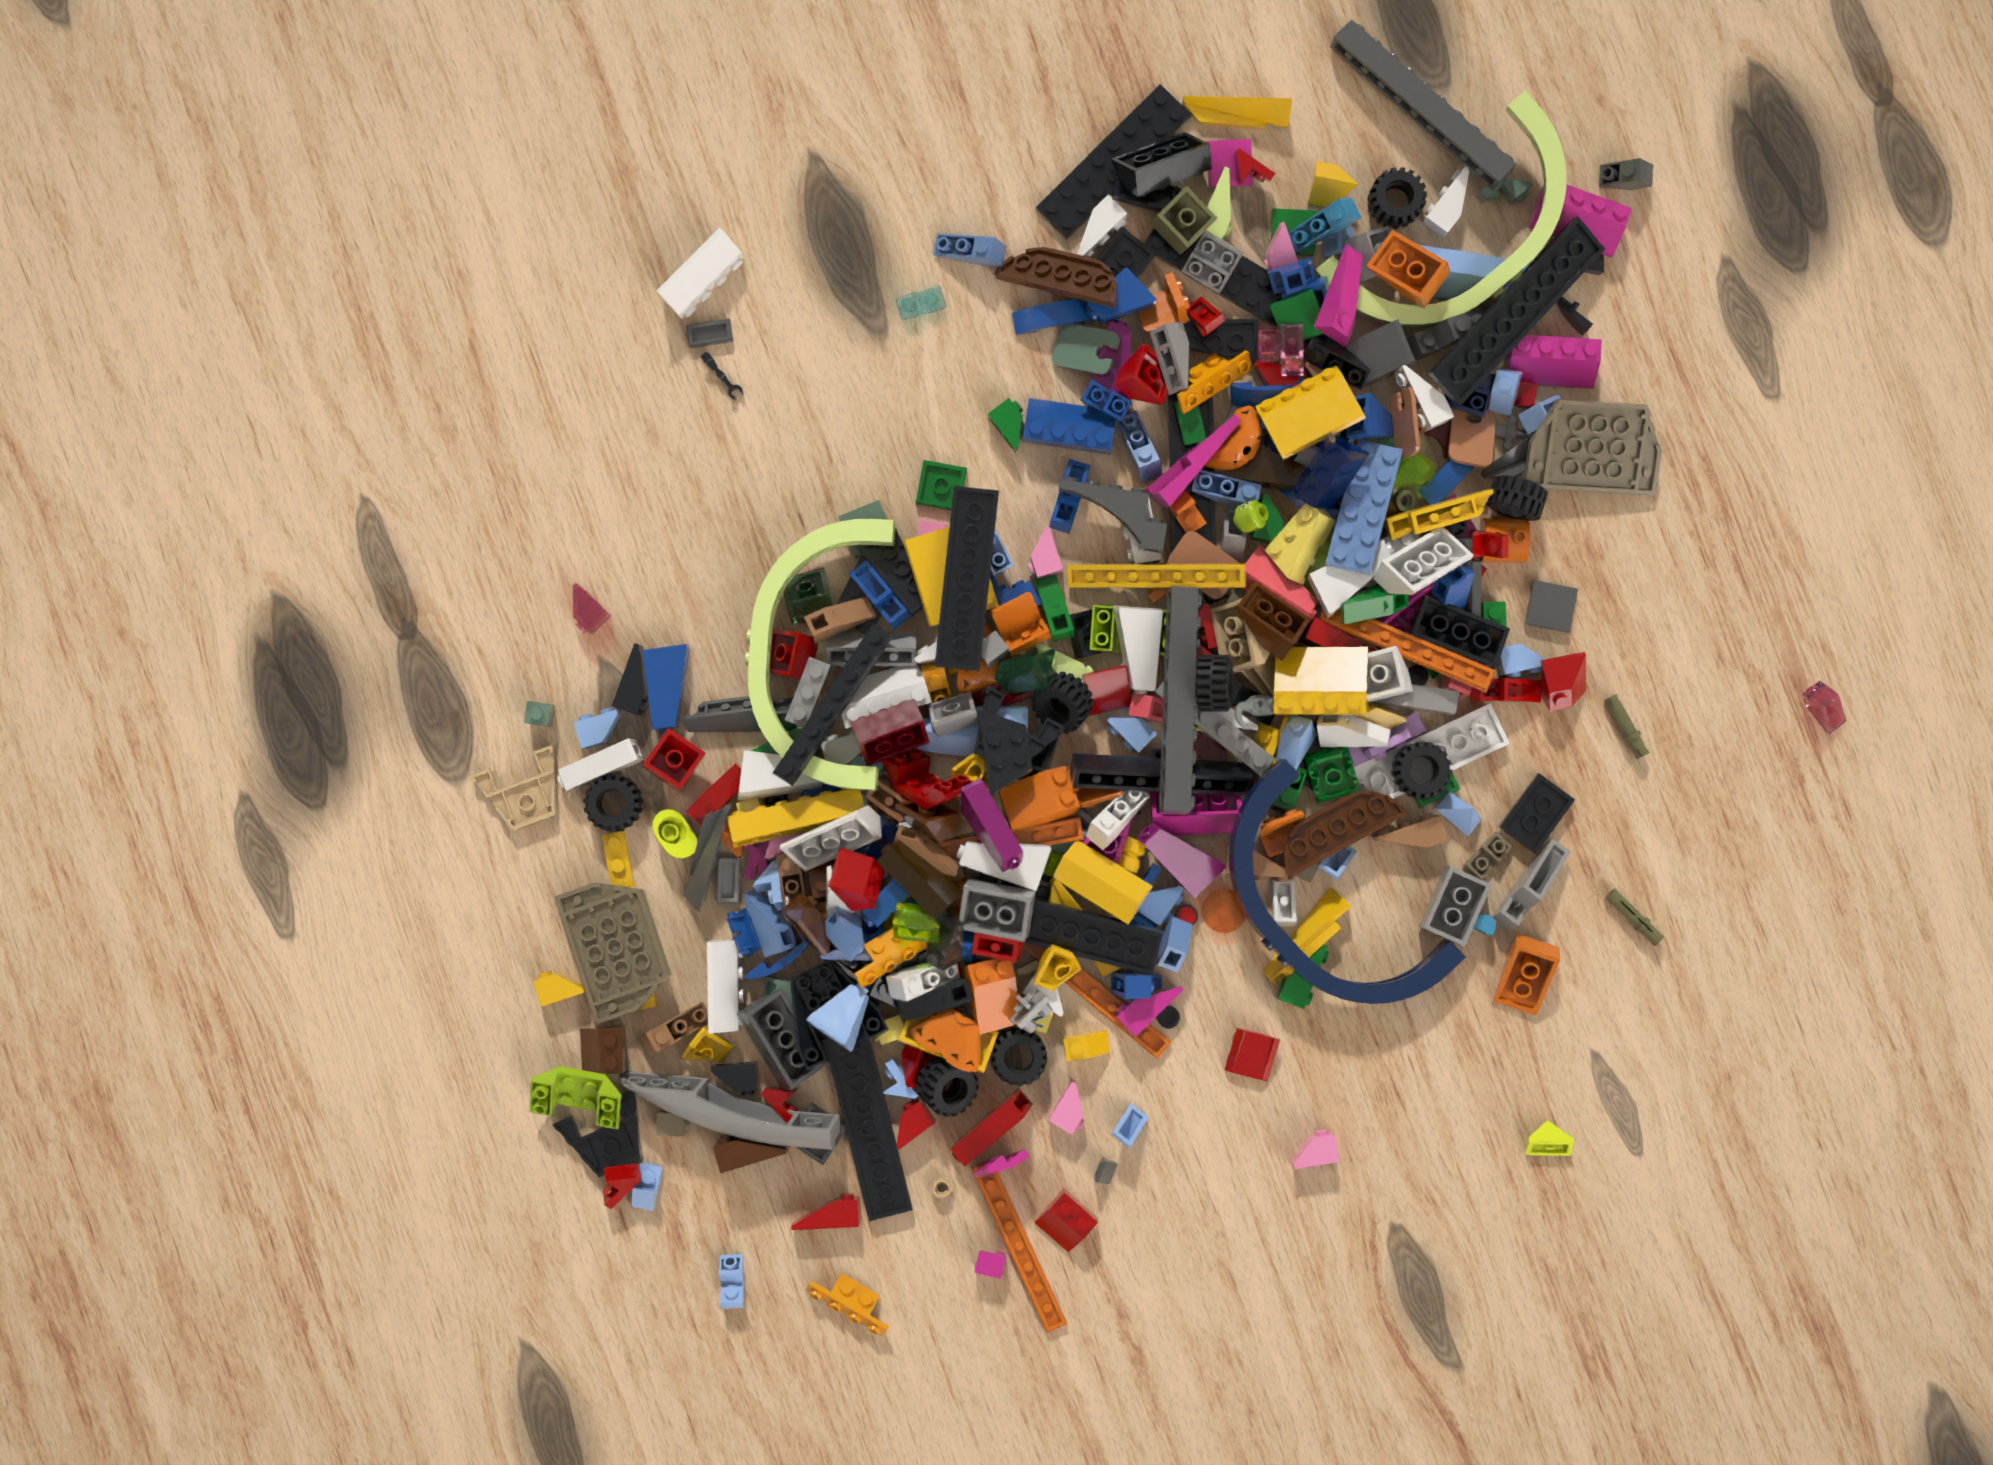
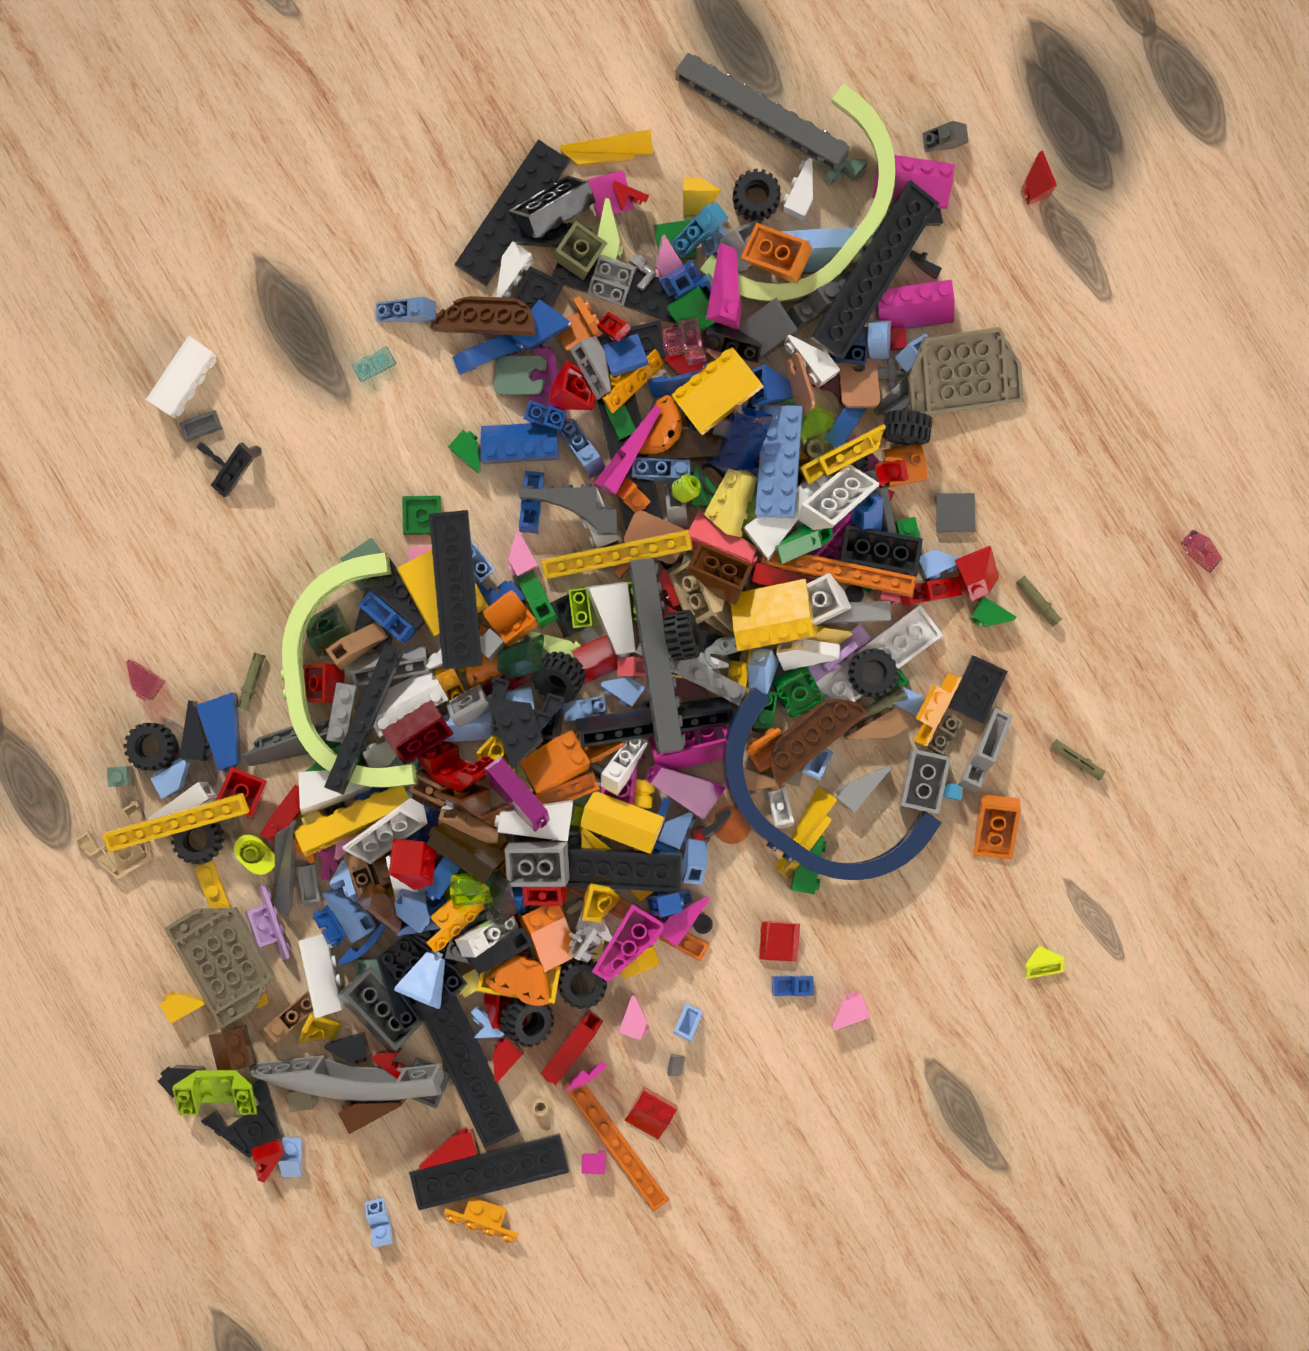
camera: 10 degrees left, 0 degrees up
none -> yellow plate [102,793,249,852]
none -> black tyre [123,722,178,771]
none -> black slope [158,1065,206,1098]
none -> black piece [211,442,262,498]
none -> olive pin [237,652,266,711]
none -> lavender bracket [245,884,290,960]
none -> black plate [409,1133,569,1211]
none -> light blue slope [563,696,607,722]
none -> white sticker [579,627,600,643]
none -> dark pink wedge [592,903,666,982]
none -> blue tile [601,334,649,377]
none -> light grey plate [629,255,656,291]
none -> black tyre [699,463,725,497]
none -> black slope [700,808,732,840]
none -> blue slope [772,976,814,996]
none -> light grey slope [835,766,892,813]
none -> olive pin [856,686,908,725]
none -> light orange bracket [914,673,962,747]
none -> green slope [969,597,1016,628]
none -> red slope [1021,150,1057,205]

